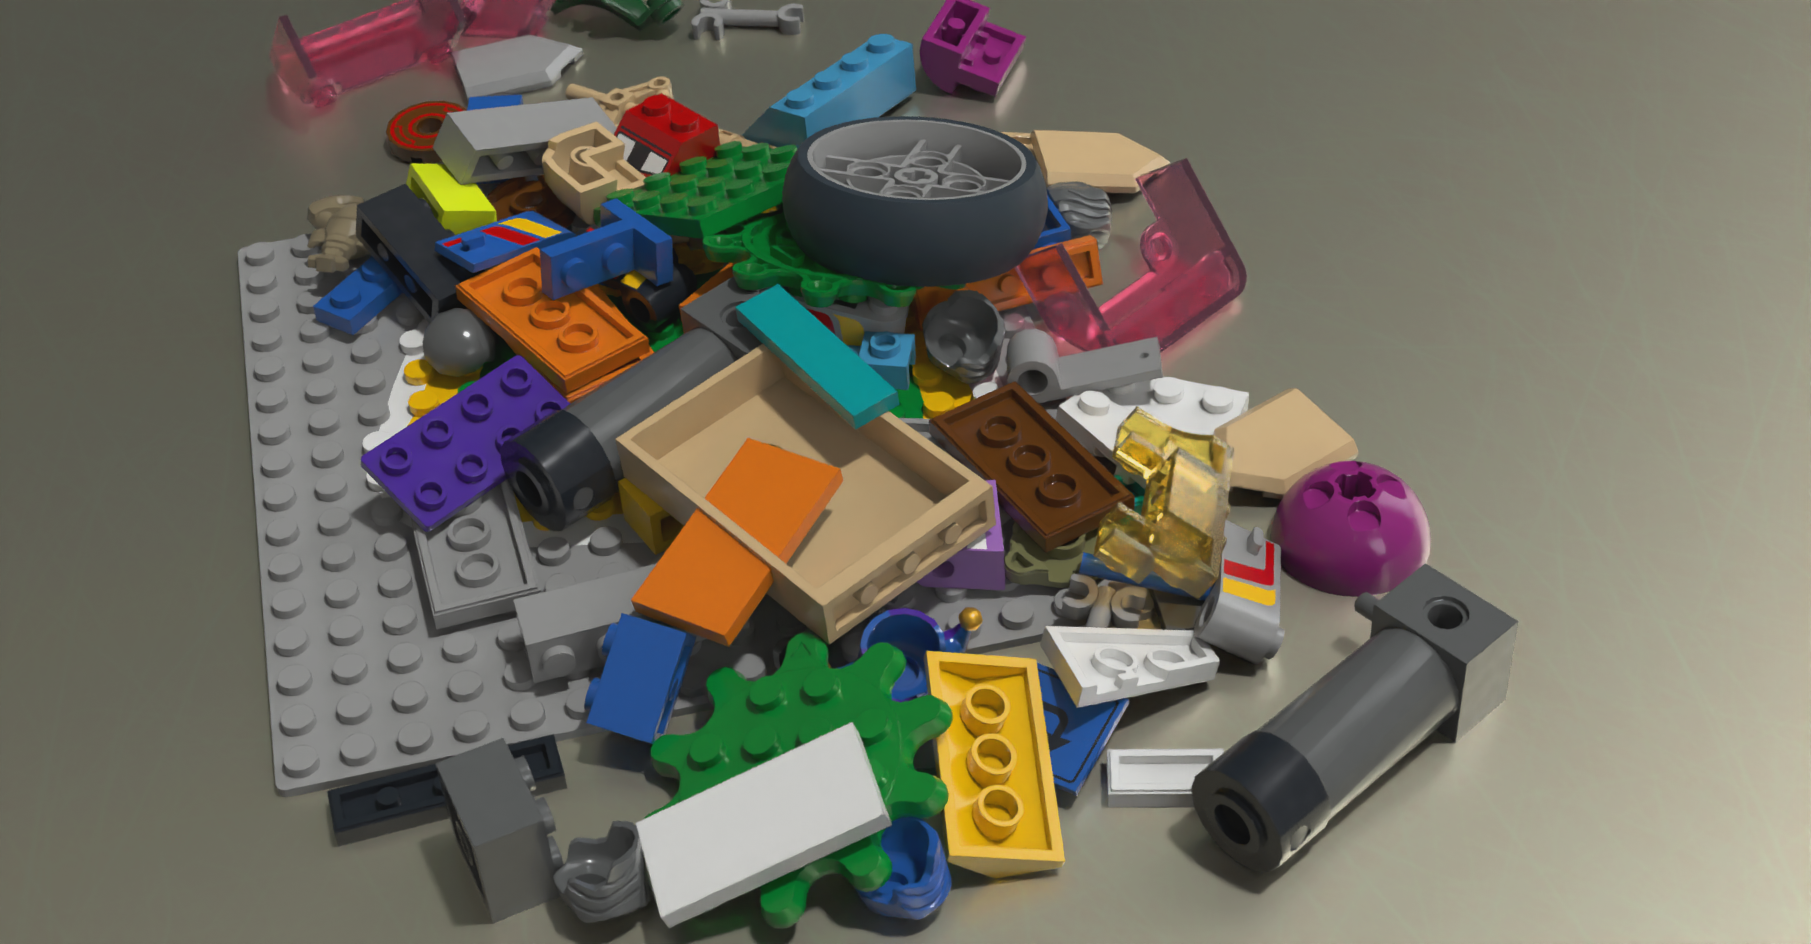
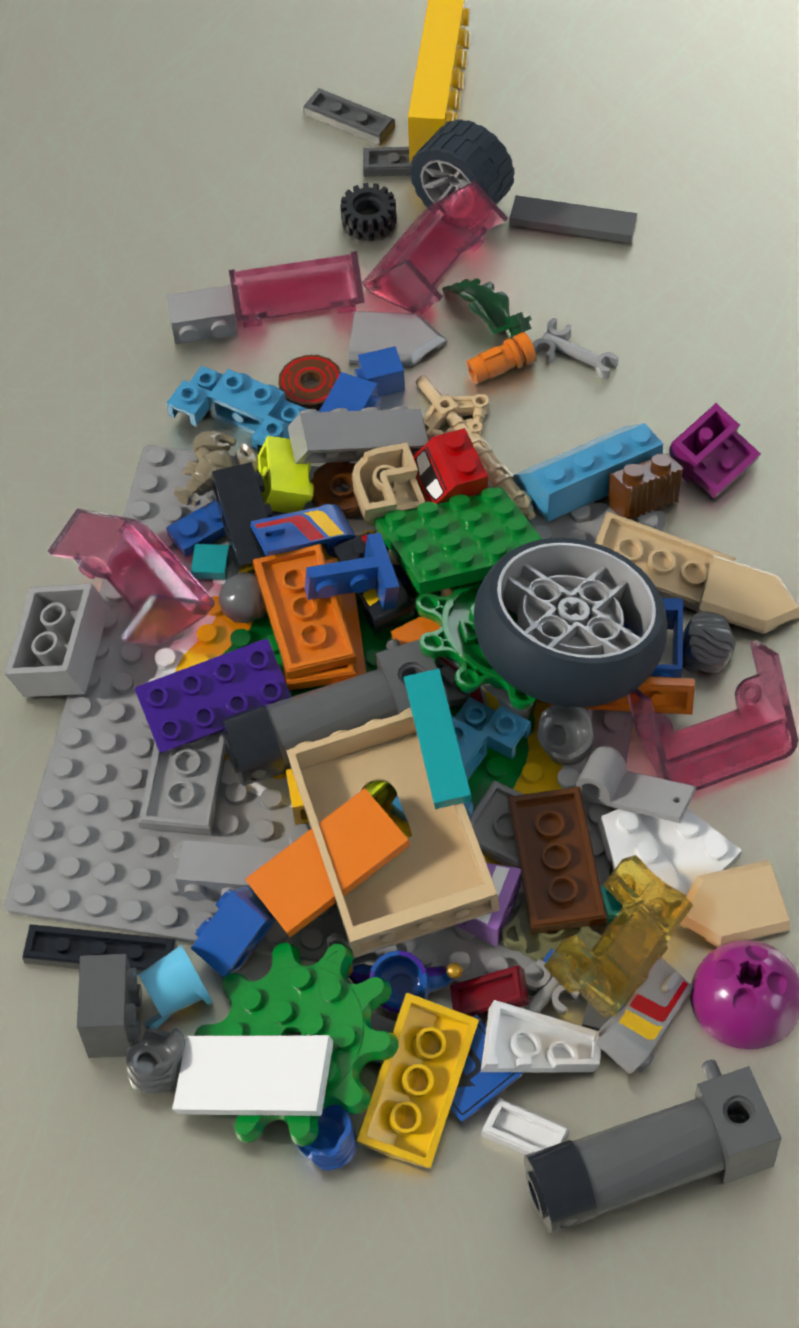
camera: 25 degrees right, 15 degrees up
none -> light grey brick [5,583,109,697]
none -> clear pink windscreen [48,508,215,646]
none -> medium azure hat [139,945,213,1029]
none -> dark azure bracket [166,366,307,453]
none -> light grey brick [167,285,238,344]
none -> teal tile [191,544,230,580]
none -> blue brick [354,346,405,397]
none -> dark red tile [450,965,529,1018]
none -> orange axle [466,332,537,384]
none -> reddish brown brick [607,454,683,519]

